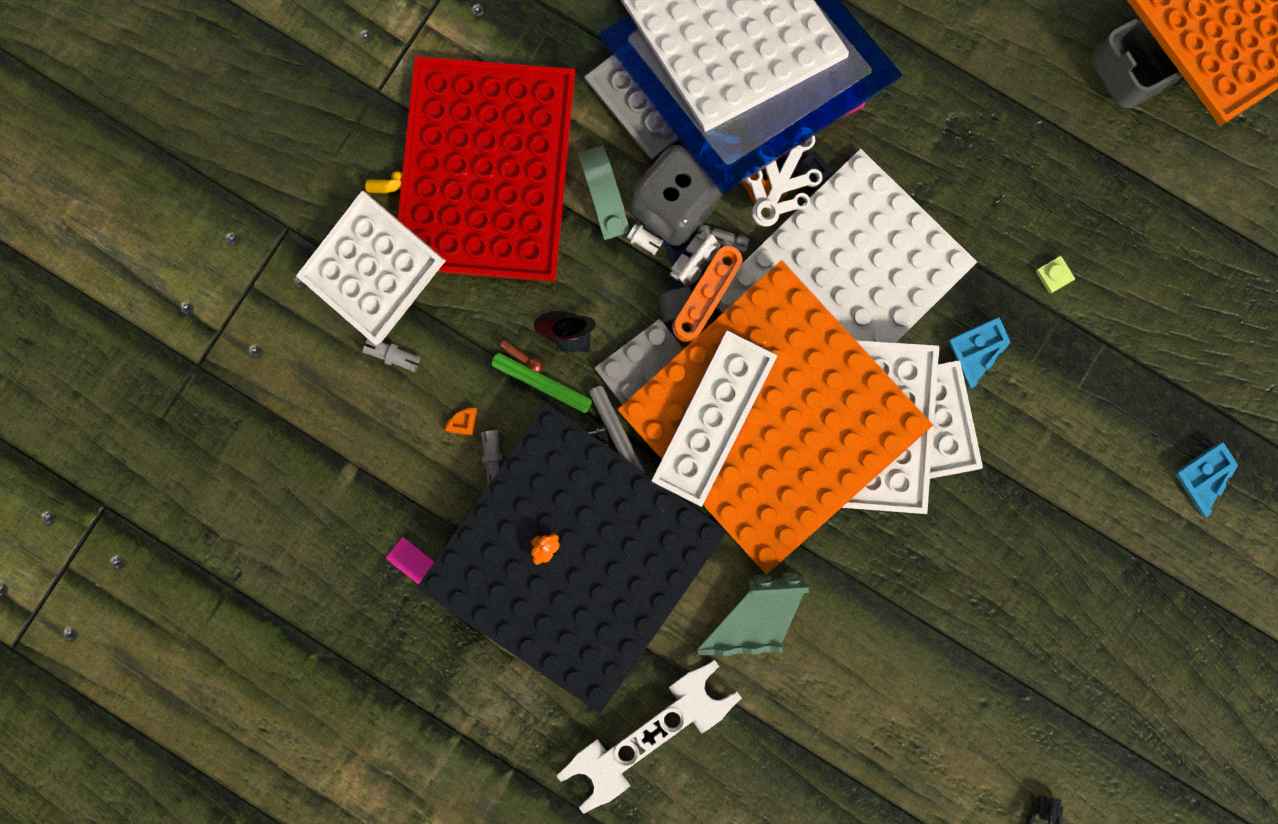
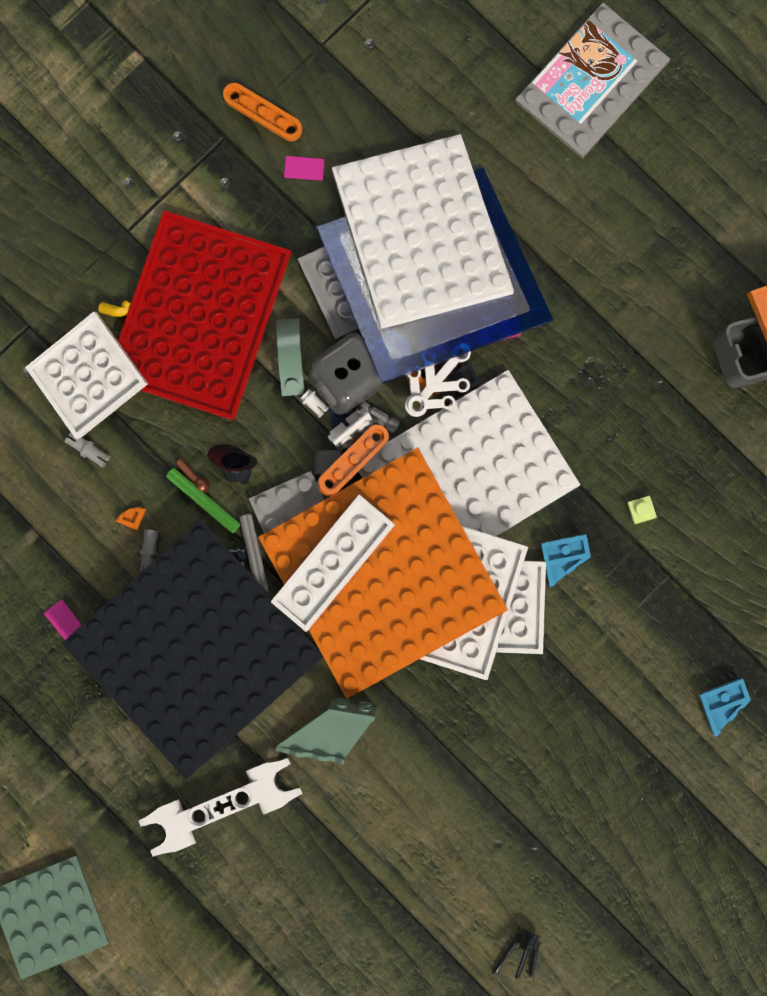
camera: 10 degrees right, 0 degrees up
orange plant [531,533,560,565] -> none

